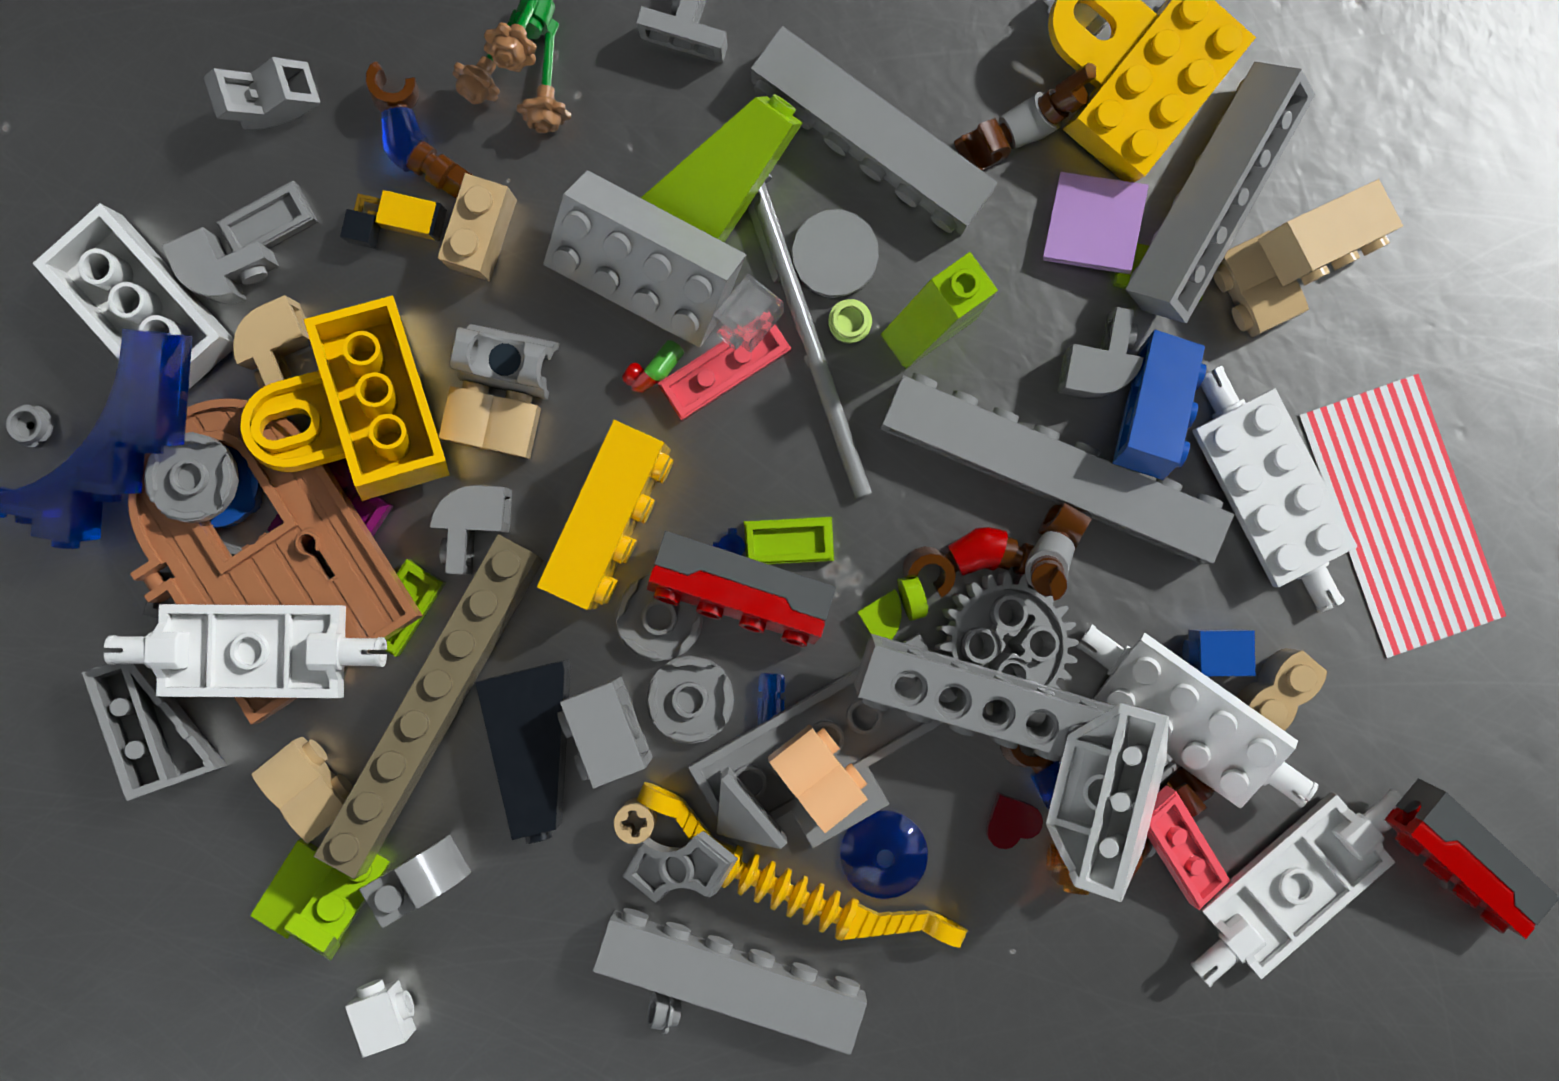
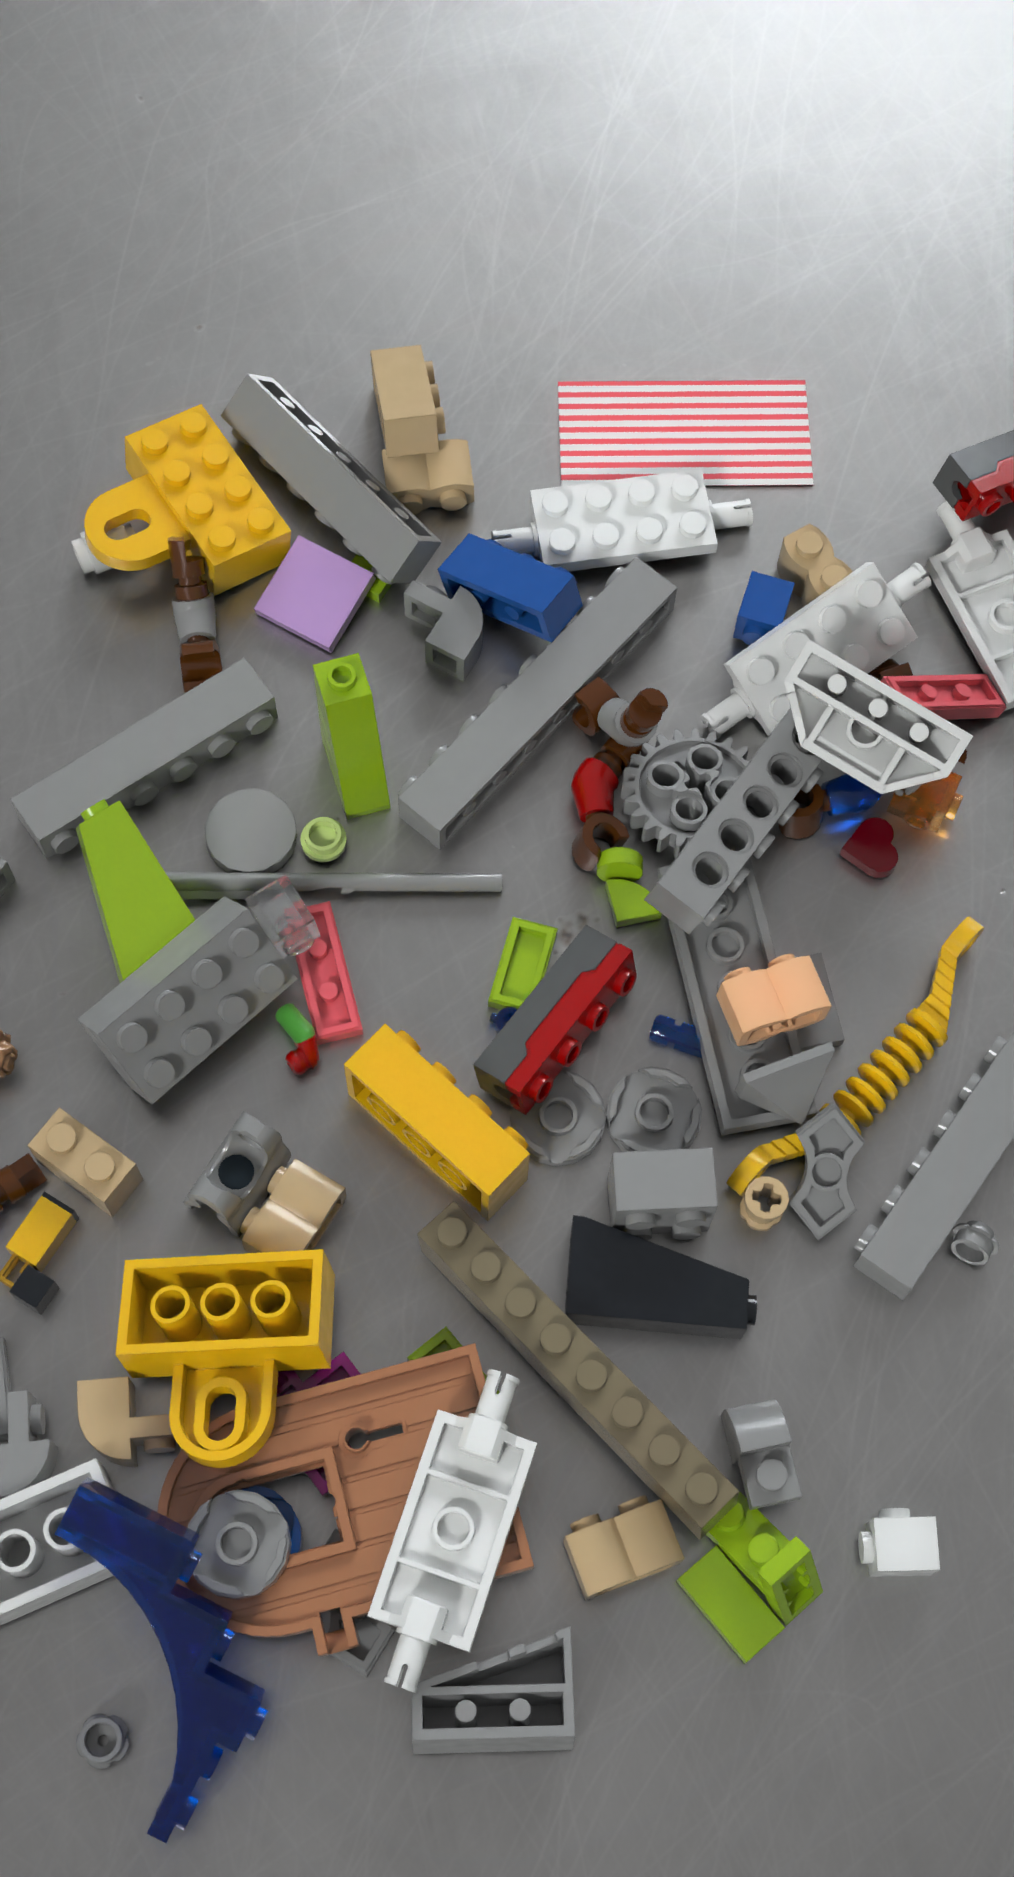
camera: 80 degrees left, 20 degrees down
light grey brick [430,485,512,574] -> none
clear blue dish [840,810,928,899] -> none

